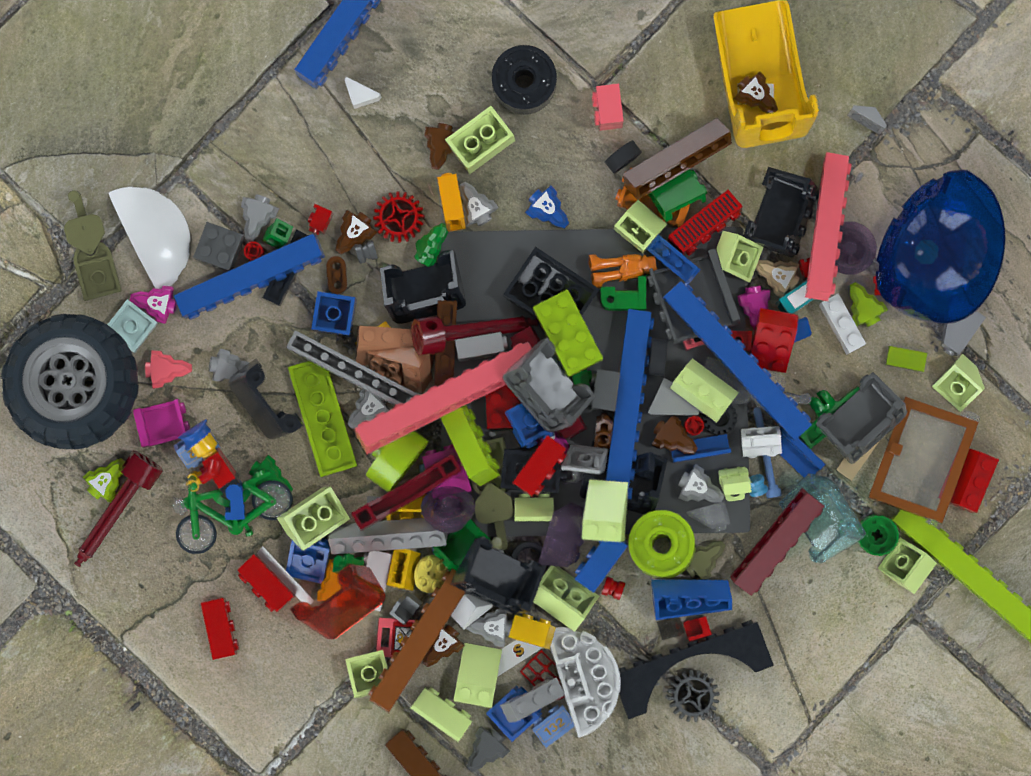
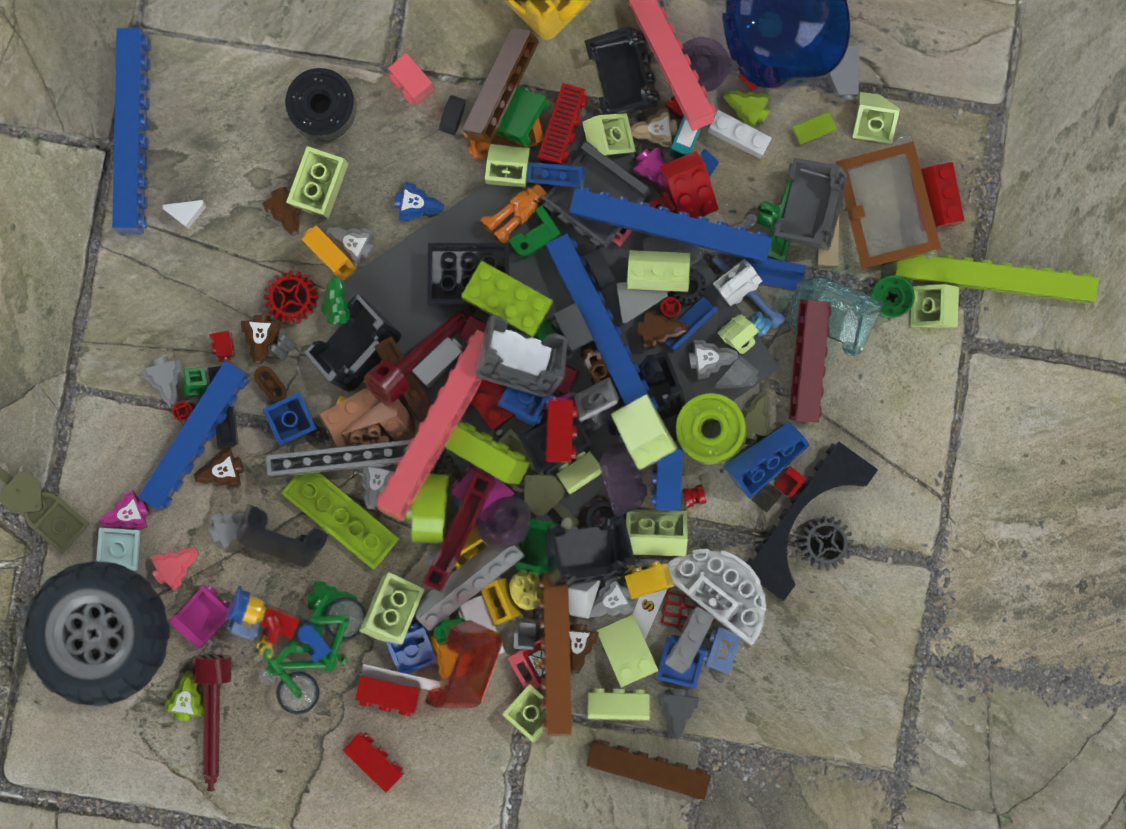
camera: 35 degrees left, 0 degrees up
white brick [108,187,191,289] -> none
dark grey brick [193,222,245,272] -> none
none -> reddish brown rock [194,447,244,487]

